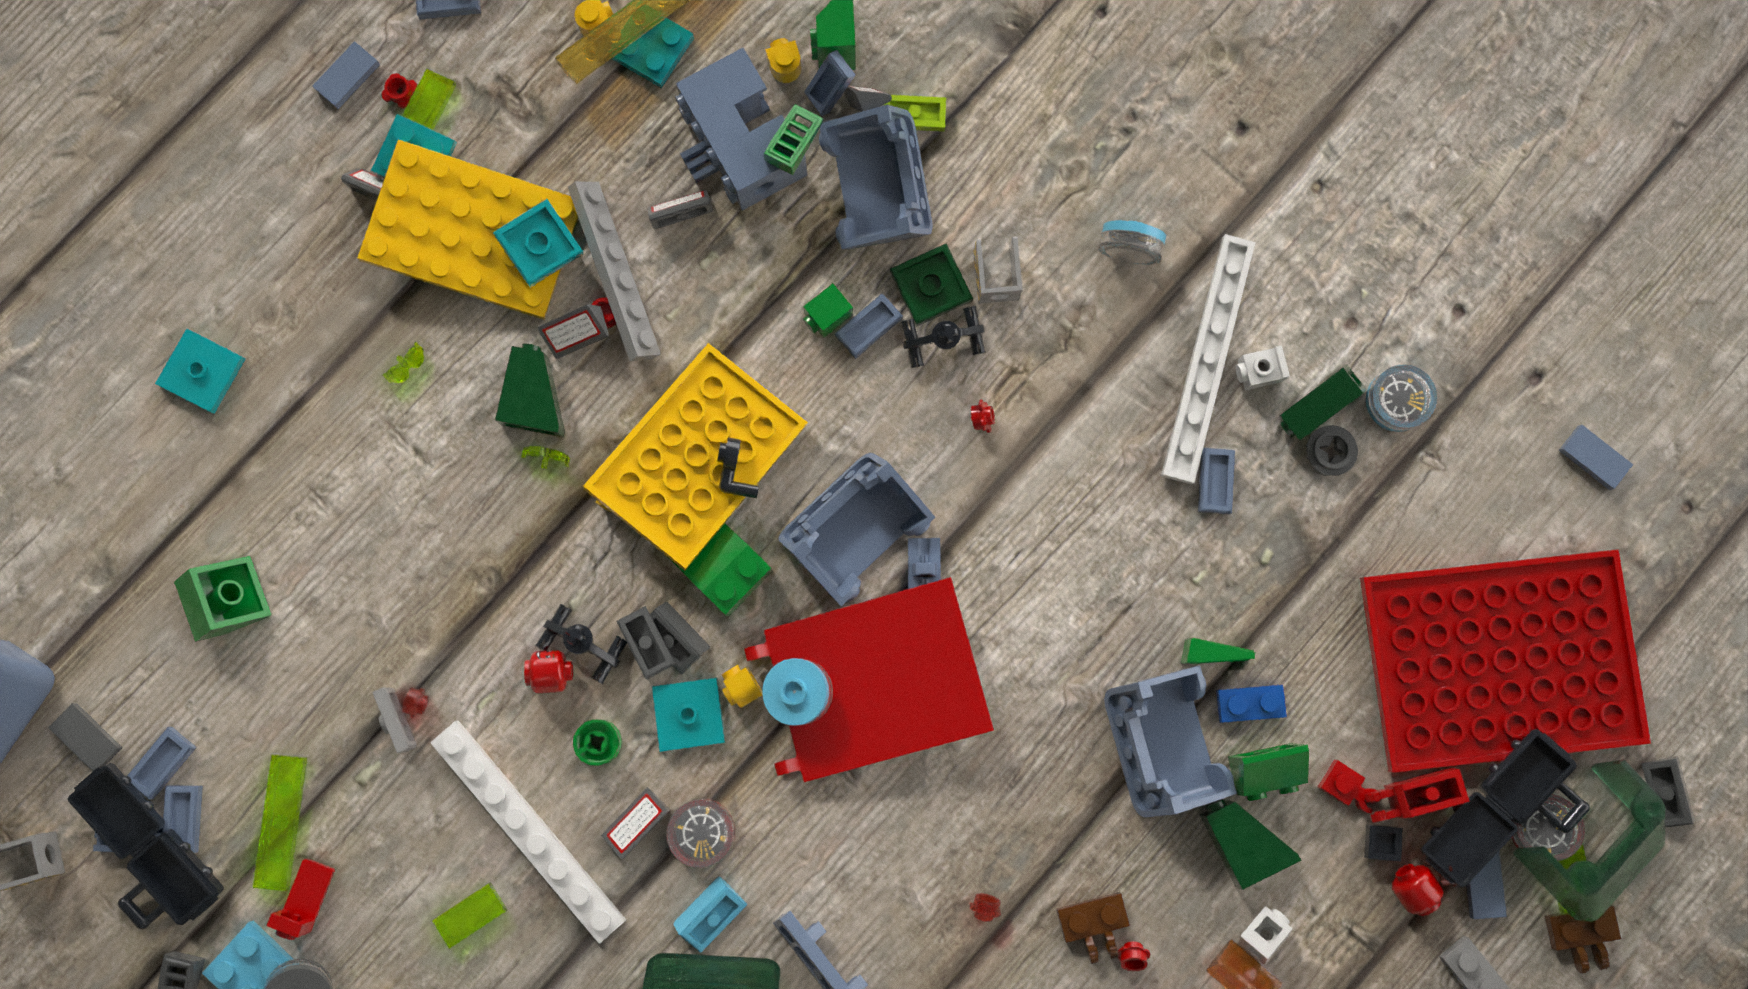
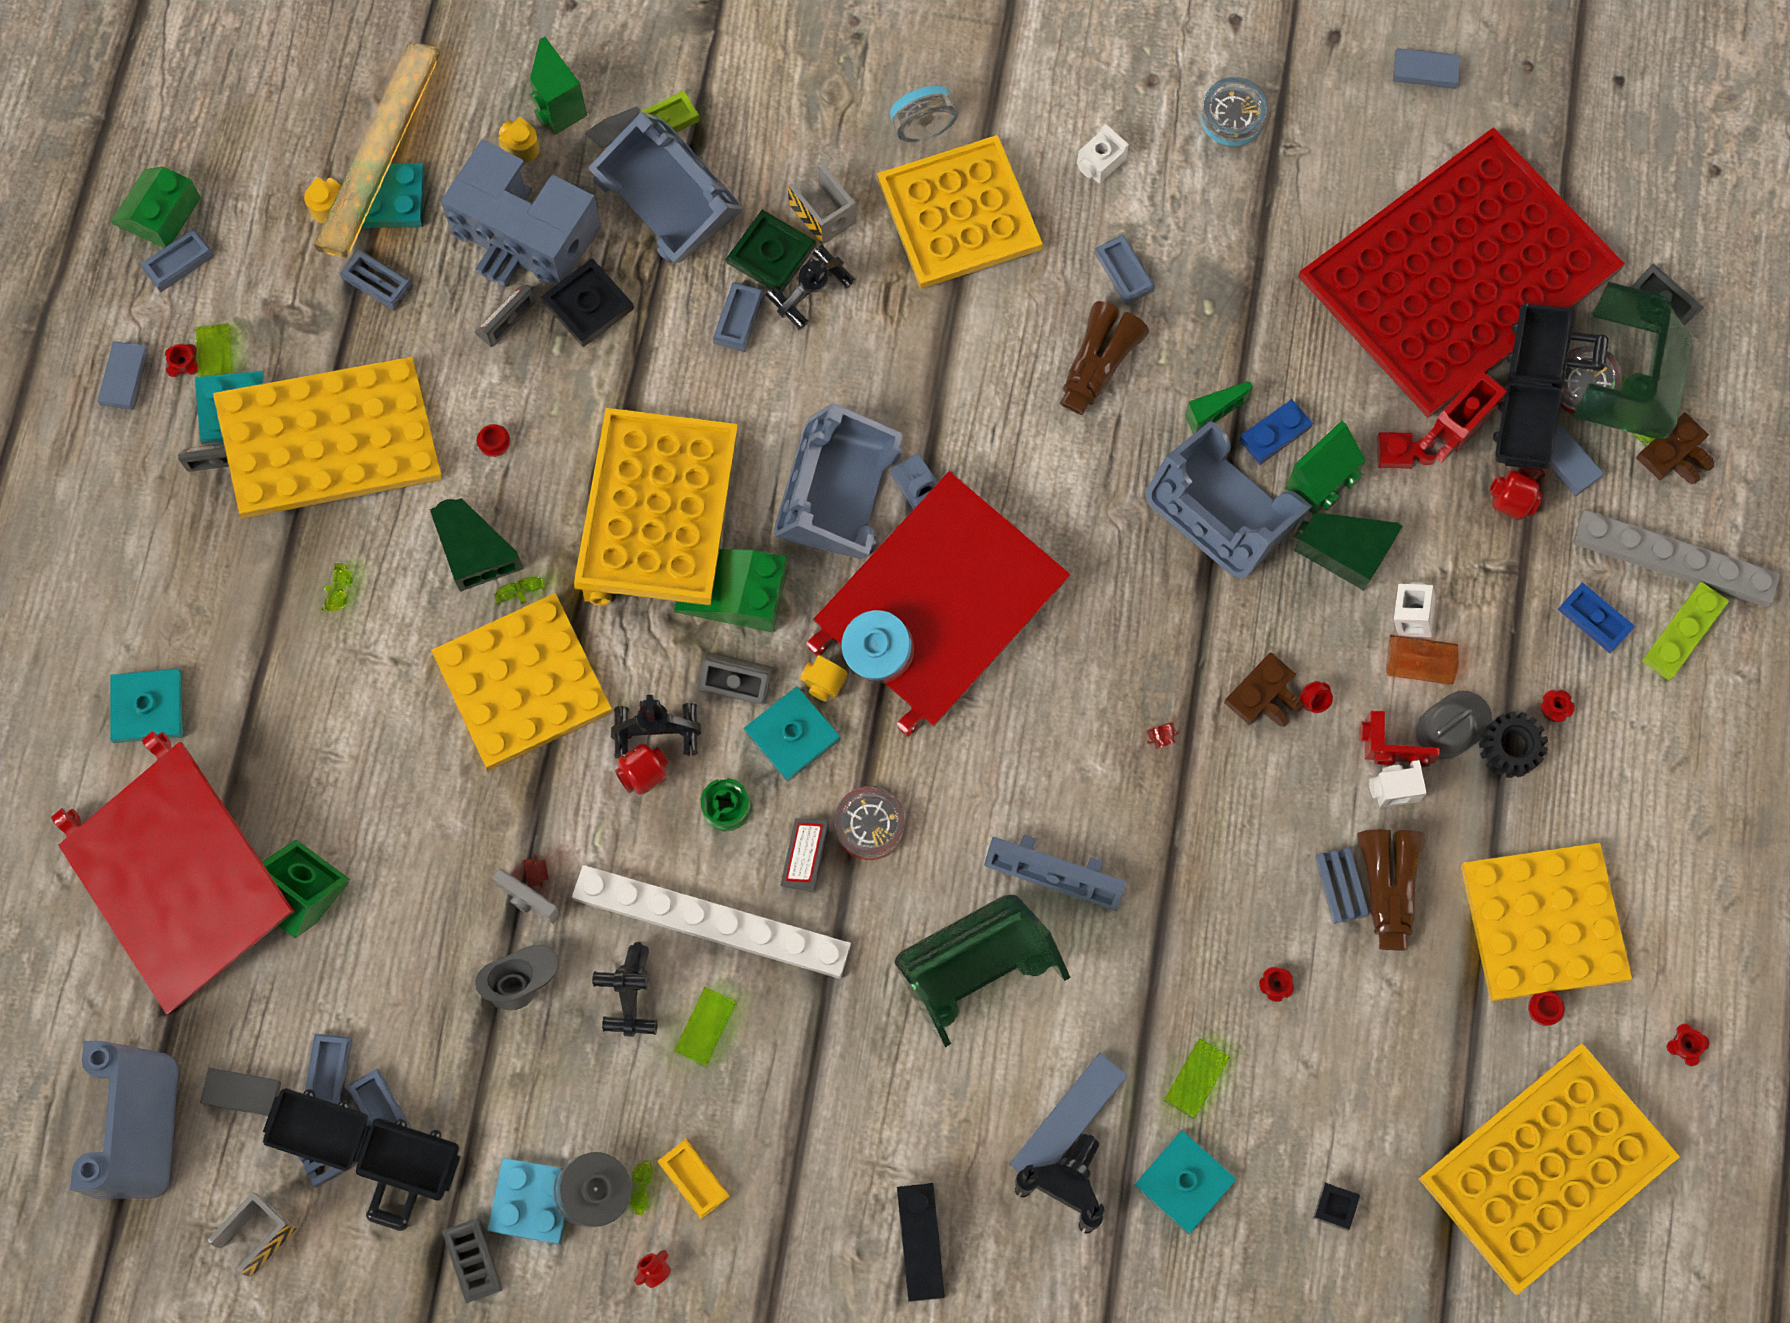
camera: 30 degrees left, 10 degrees down
clear neon green tile [253,754,308,891] -> none
red bracket [266,858,335,940] -> none
teal plate [493,199,584,288] -> none
slope [538,304,609,359] -> none
light grey plate [568,181,661,361] -> none
dark grey slope [616,606,675,680] -> none
medium azure slope [674,876,748,953] -> none
black plate [717,437,759,499] -> none
green slope [763,104,824,175] -> none
green brick [803,283,853,338] -> none
sand blue tile [804,50,855,116] -> none
red plate [971,399,995,433] -> none
white plate [1161,234,1256,485] -> none
dark green slope [1280,364,1367,441] -> none
dark grey gear [1306,425,1358,476] -> none
black plate [1364,824,1403,862] -> none
none -> red flag [51,731,294,1015]
none -> sand blue tile [340,249,413,311]
none -> yellow plate [431,593,613,771]
none -> dark grey piece [475,945,559,1011]
none -> black plate [541,258,634,347]
none -> black axle [592,942,658,1037]
none -> yellow plate [877,135,1043,289]
none -> reddish brown piece [1060,301,1149,415]

